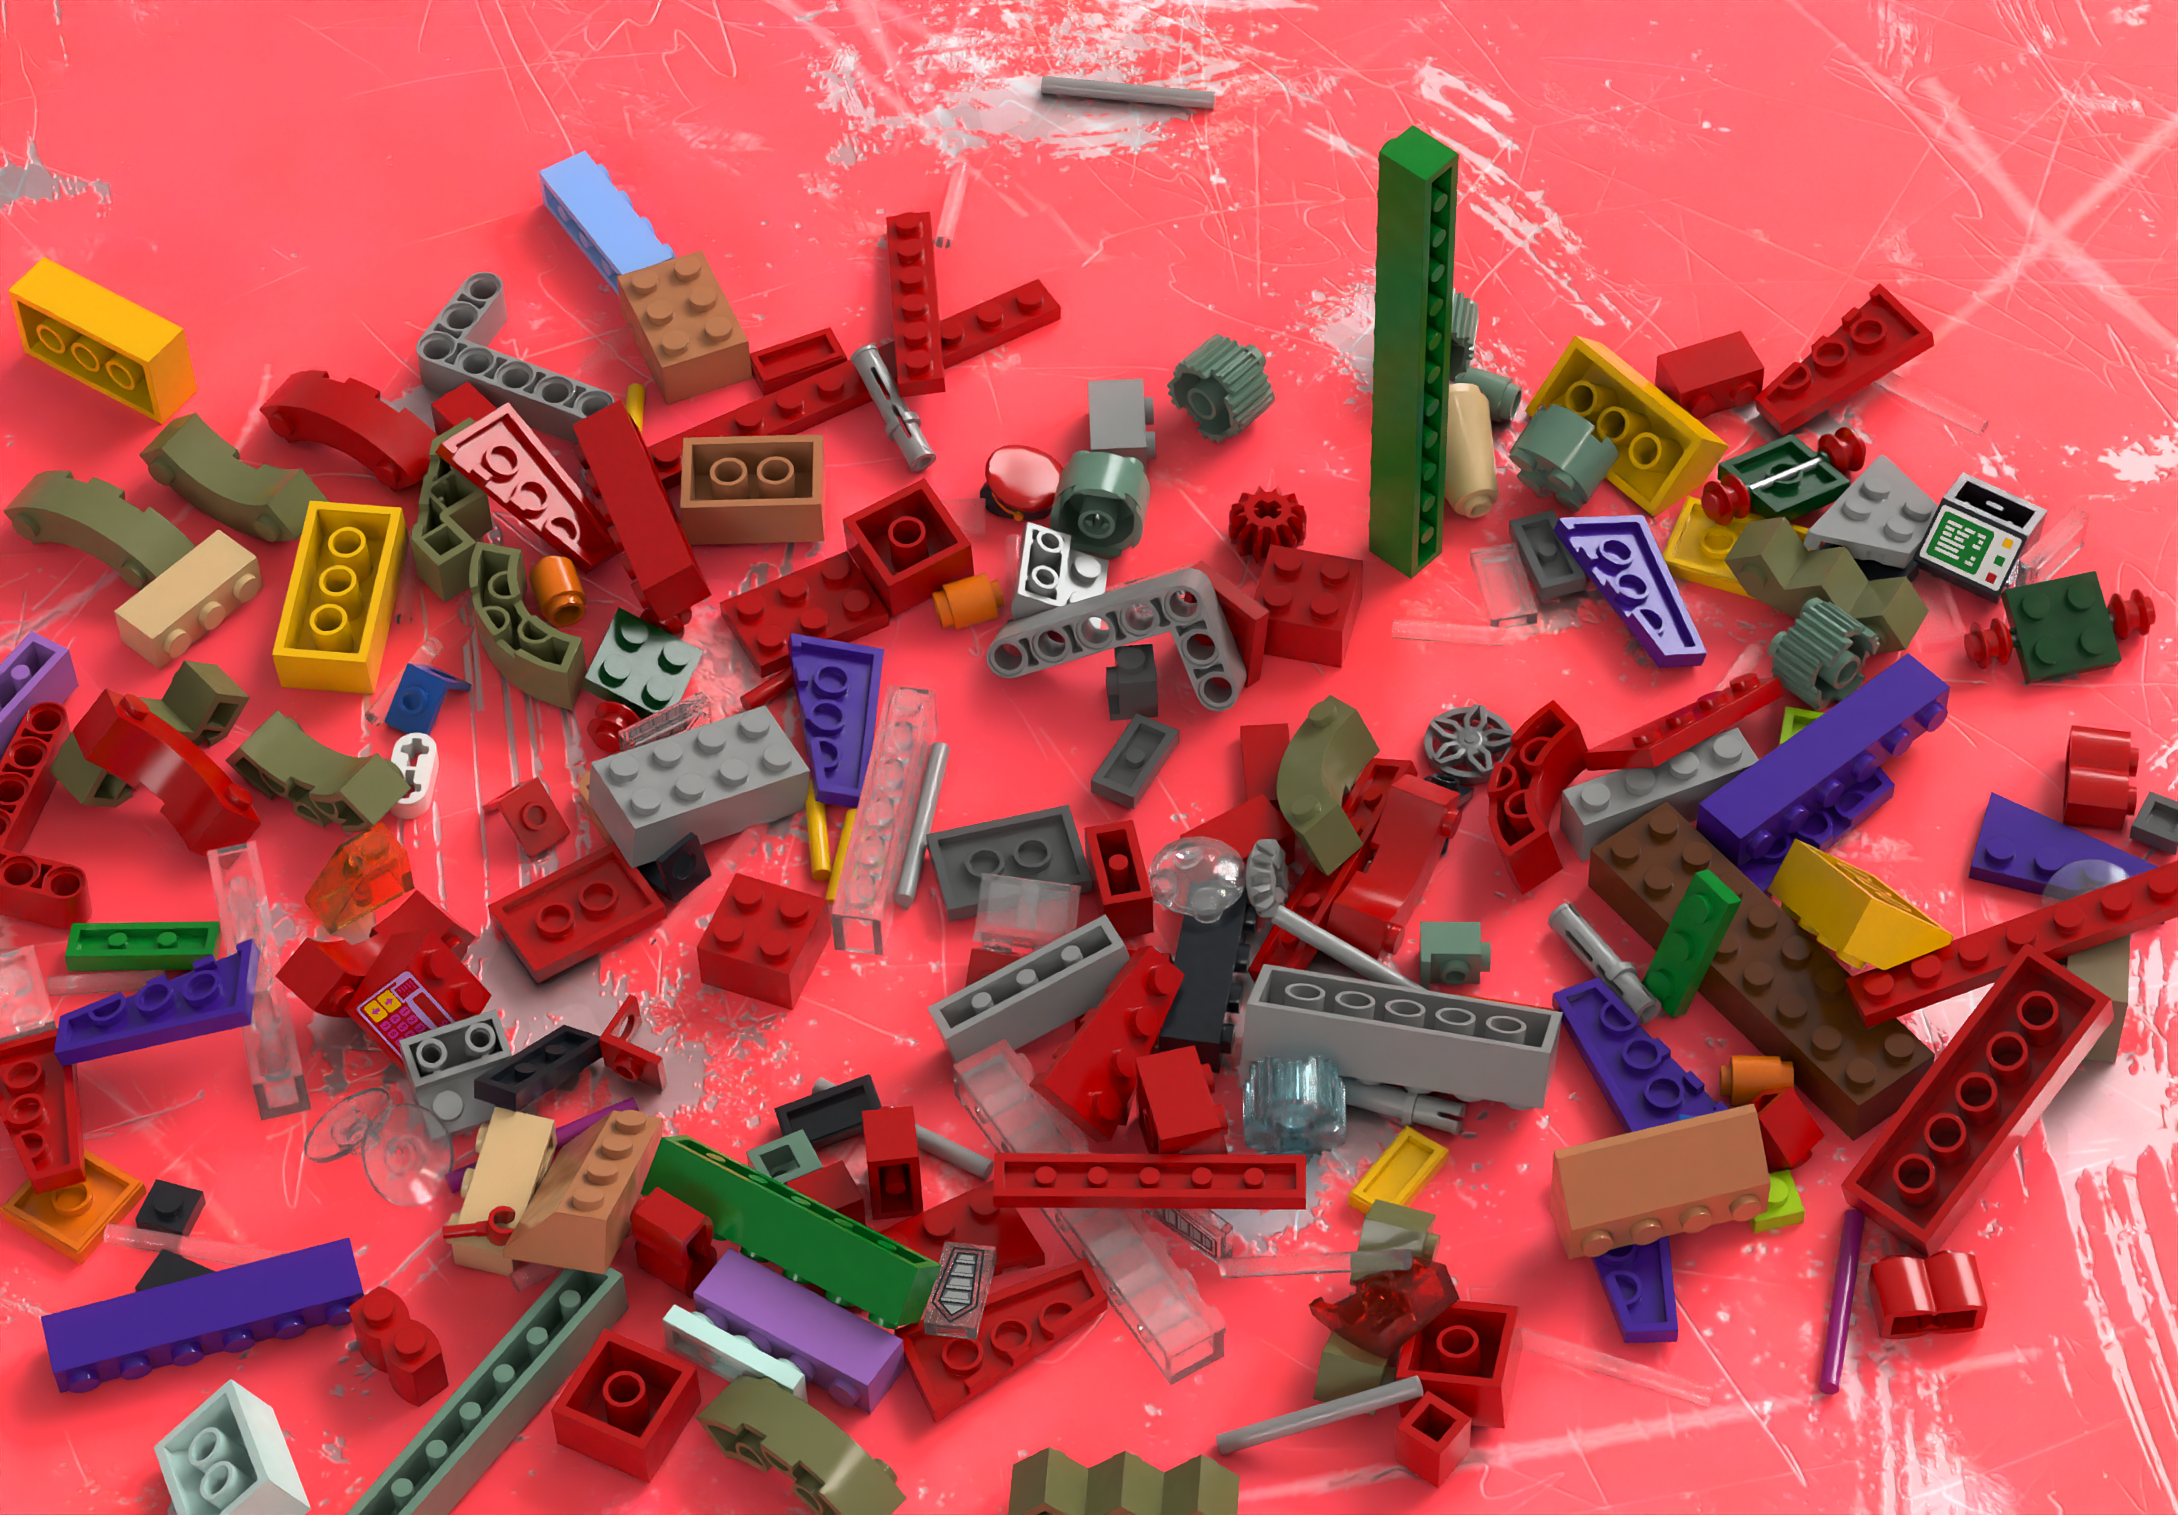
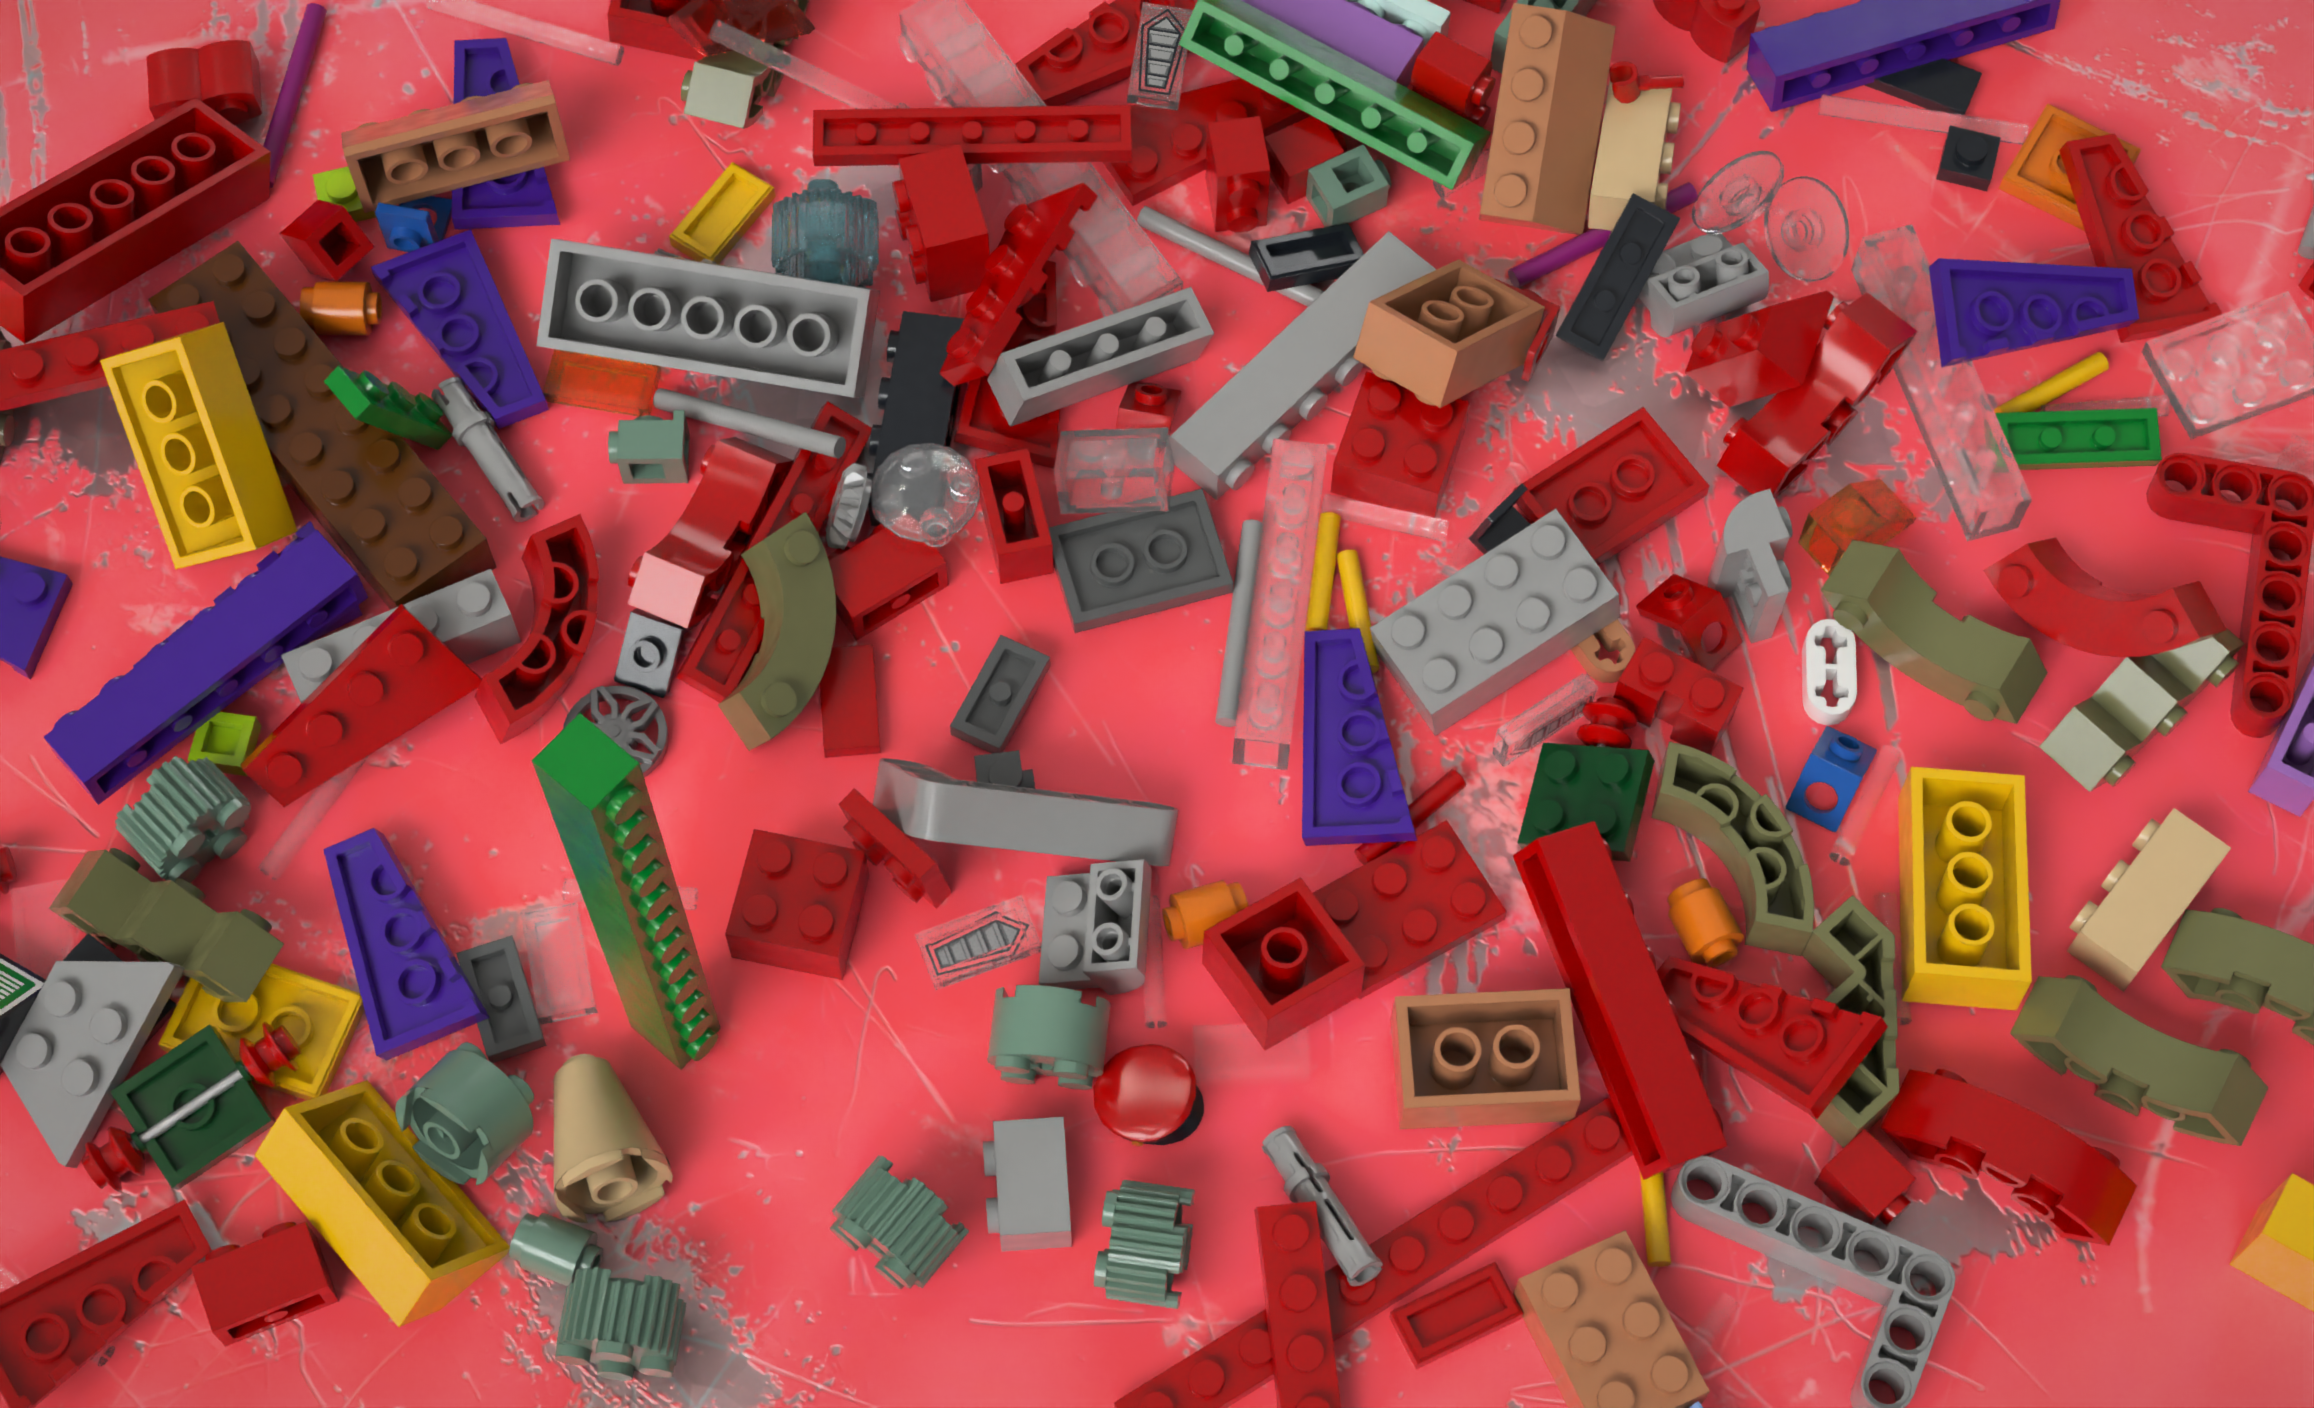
camera: 175 degrees right, 15 degrees up
red gear [1228,485,1307,564] -> none
none -> sand green brick [1094,1180,1195,1309]
none -> light grey brick [1170,231,1436,501]
none -> nougat brick [1353,259,1545,408]
none -> red brick [1613,637,1744,755]
none -> light grey brick [1708,489,1793,643]

